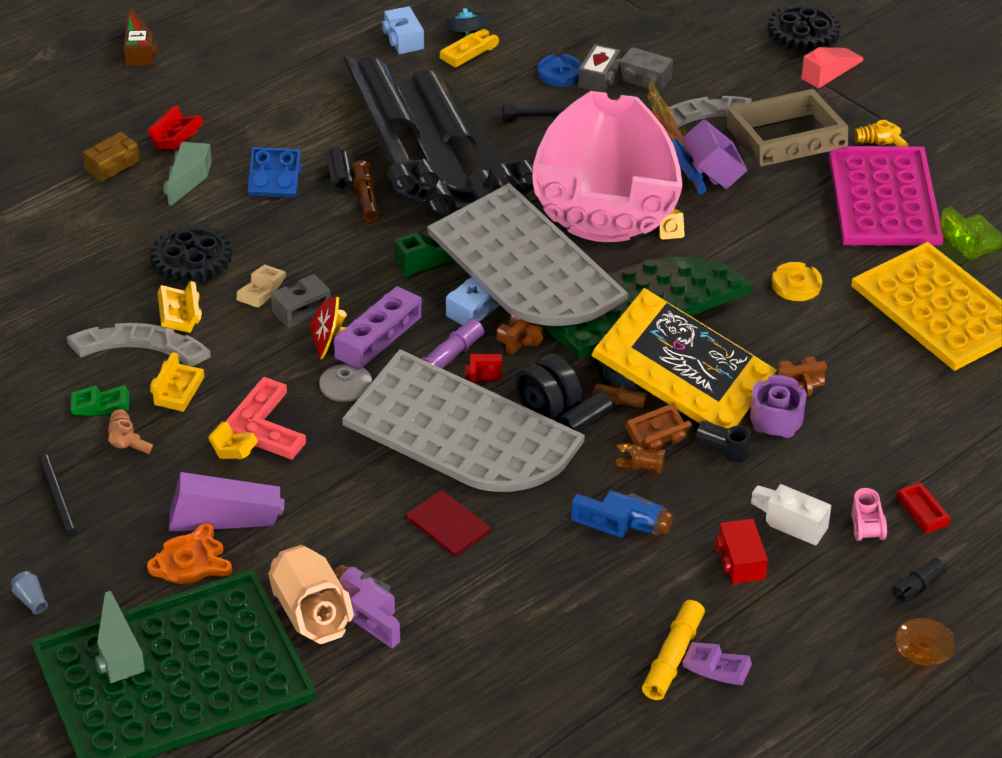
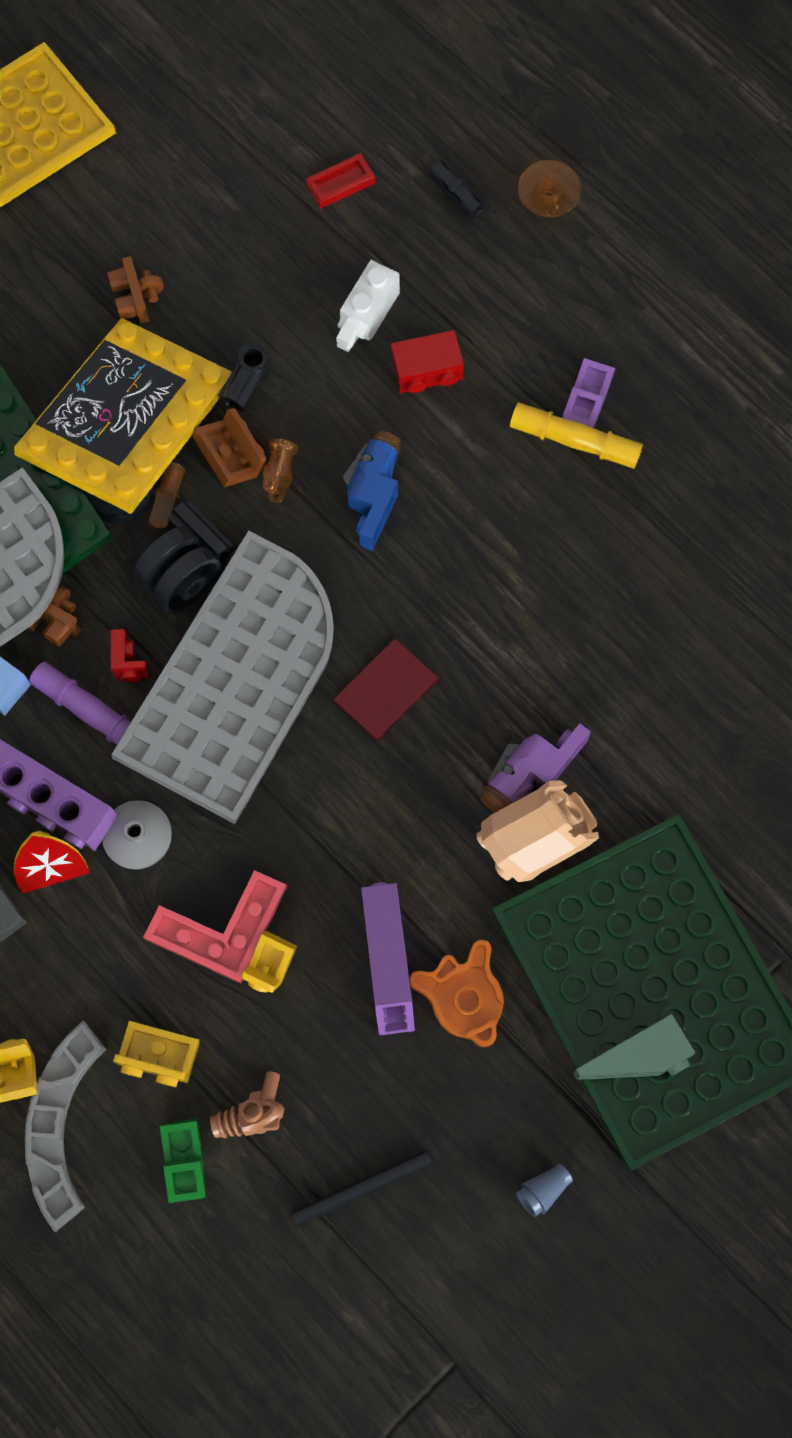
camera: 90 degrees left, 30 degrees up
medium lavender brick [750,375,806,438] -> none
bright pink piece [851,488,887,541] -> none

